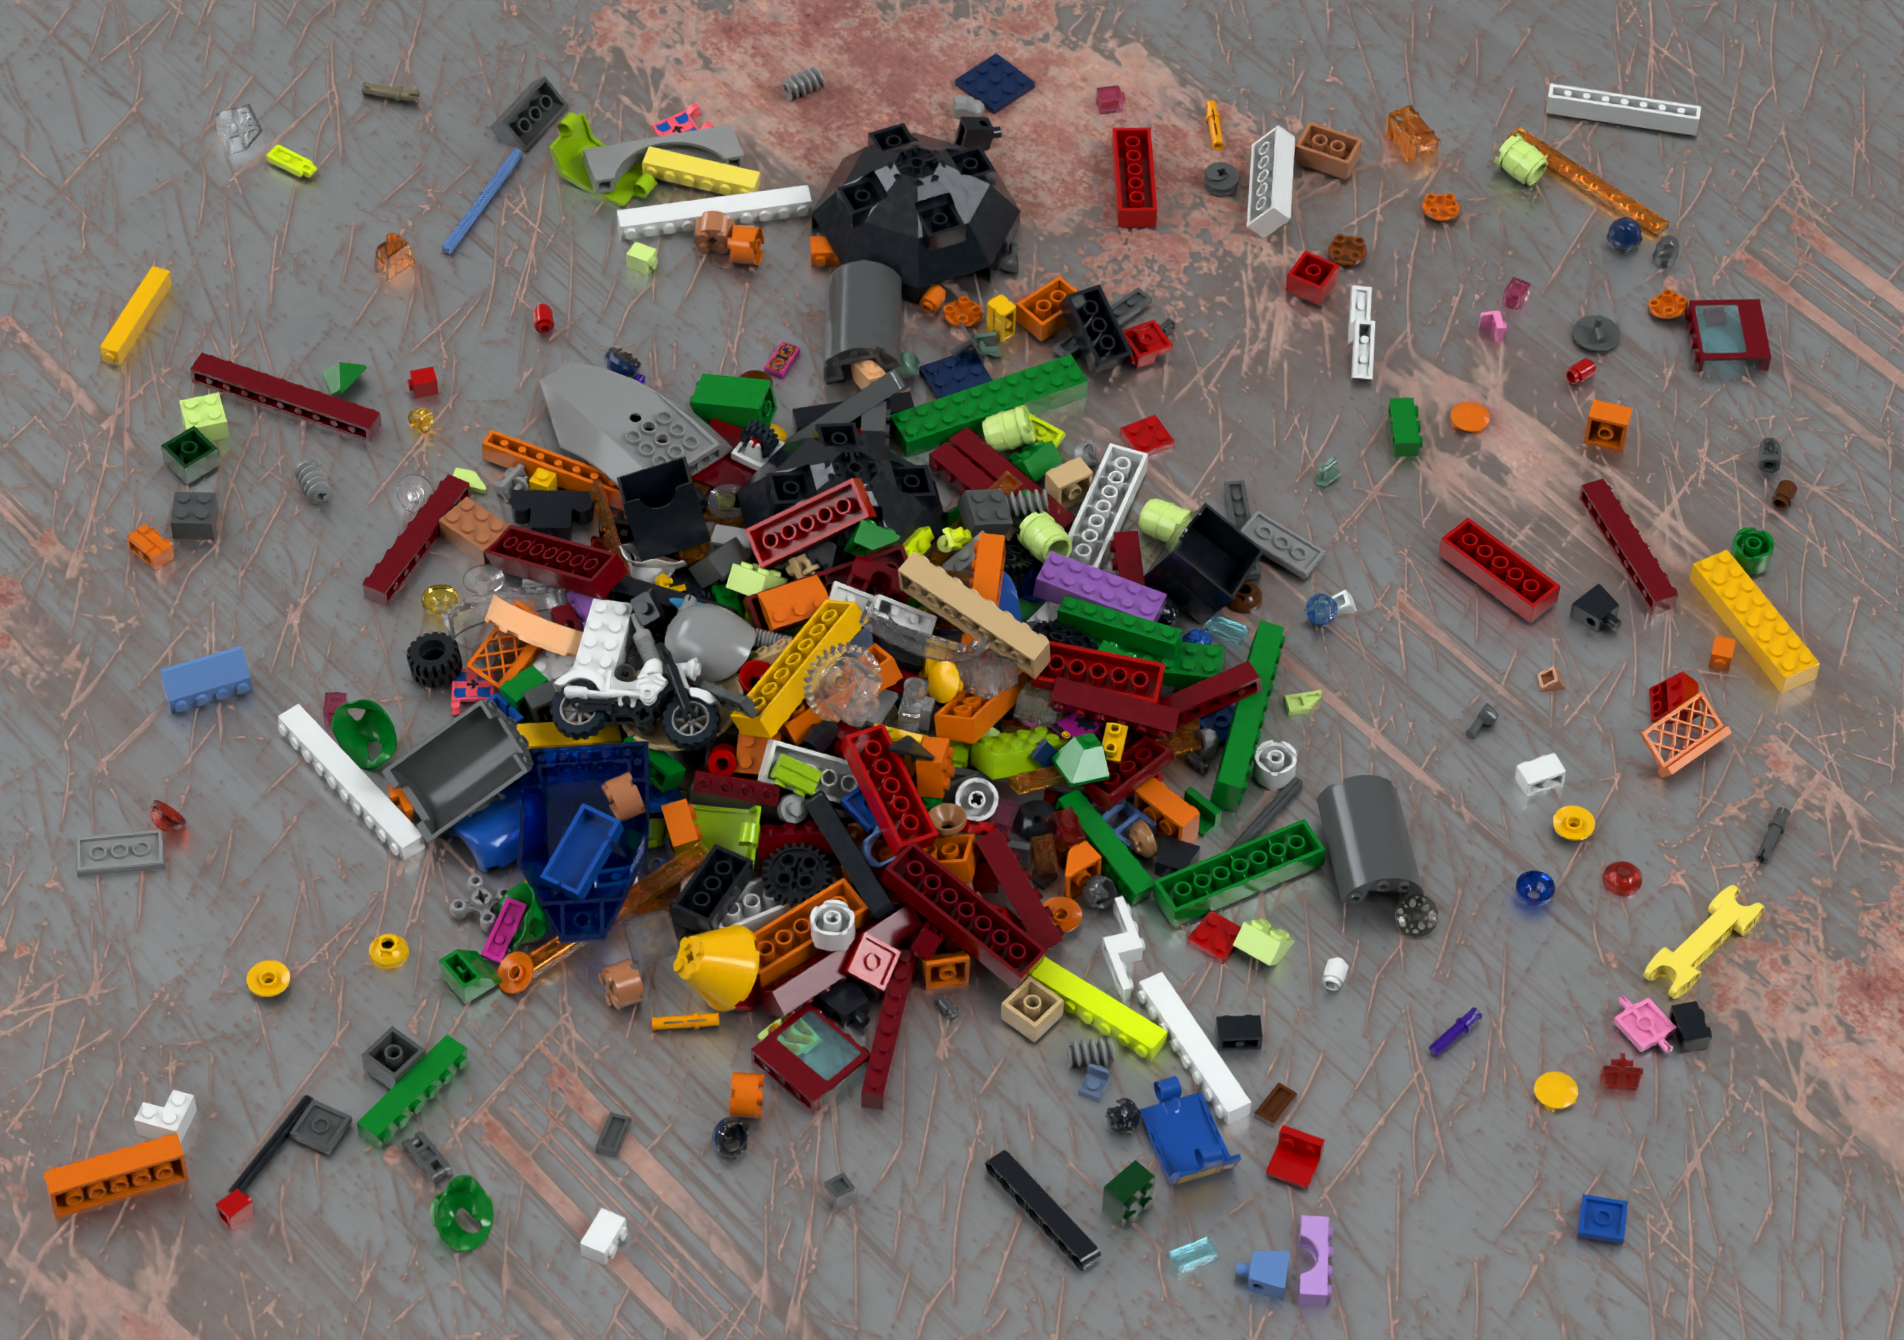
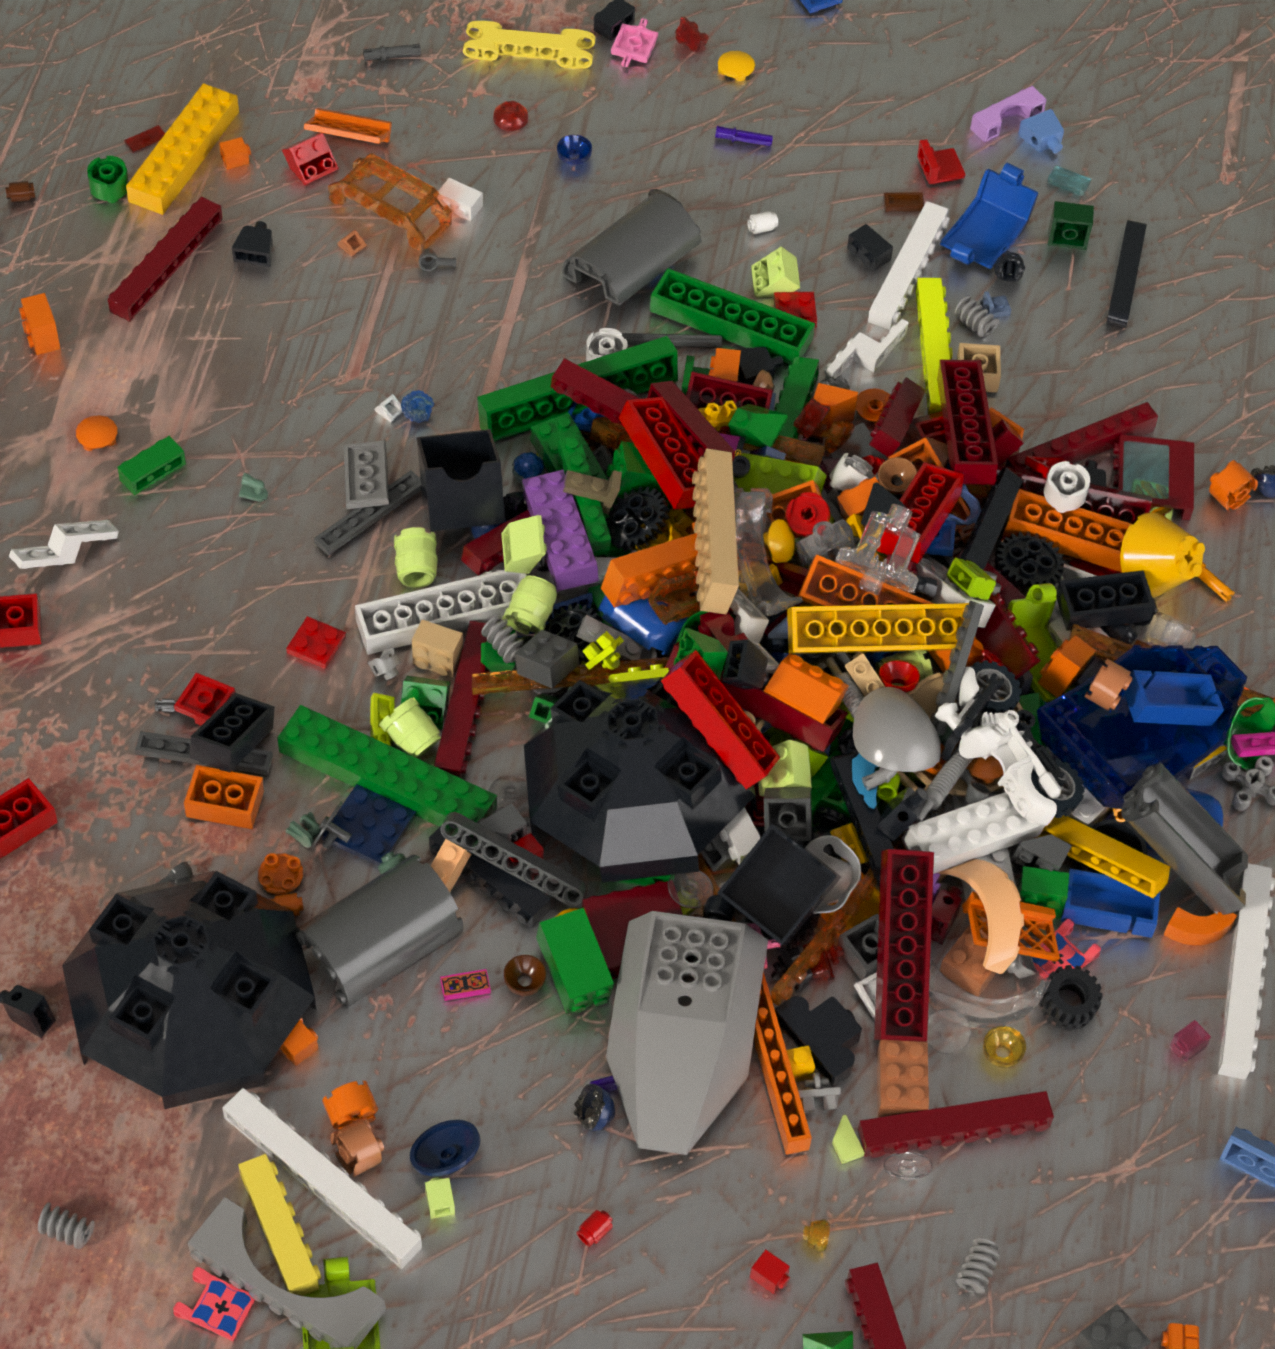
camera: 130 degrees left, 5 degrees up
green piece [331,699,397,770] -> none
nougat brick [598,959,644,1010] -> none
plate [731,420,785,471] -> none
dark grey panel [824,1172,856,1213] -> none
dark red brick [929,442,1002,496] -> none
dark grey piece [934,994,958,1019] -> none
yellow brick [986,294,1016,342] -> none
yellowish green tile [1283,690,1322,716] -> none
red brick [1438,517,1560,623] -> none
yellow dish [1553,805,1595,841] -> none
none -> clear red piece [124,125,165,152]
none -> clear orange windscreen [328,153,452,252]
none -> dark blue dish [410,1120,481,1177]
none -> yellowish green slope [501,515,547,574]
none -> dark tan bracket [563,470,622,514]
none -> black torso [722,639,770,690]
none -> black tile [732,455,750,478]
none -> red plate [786,492,831,537]

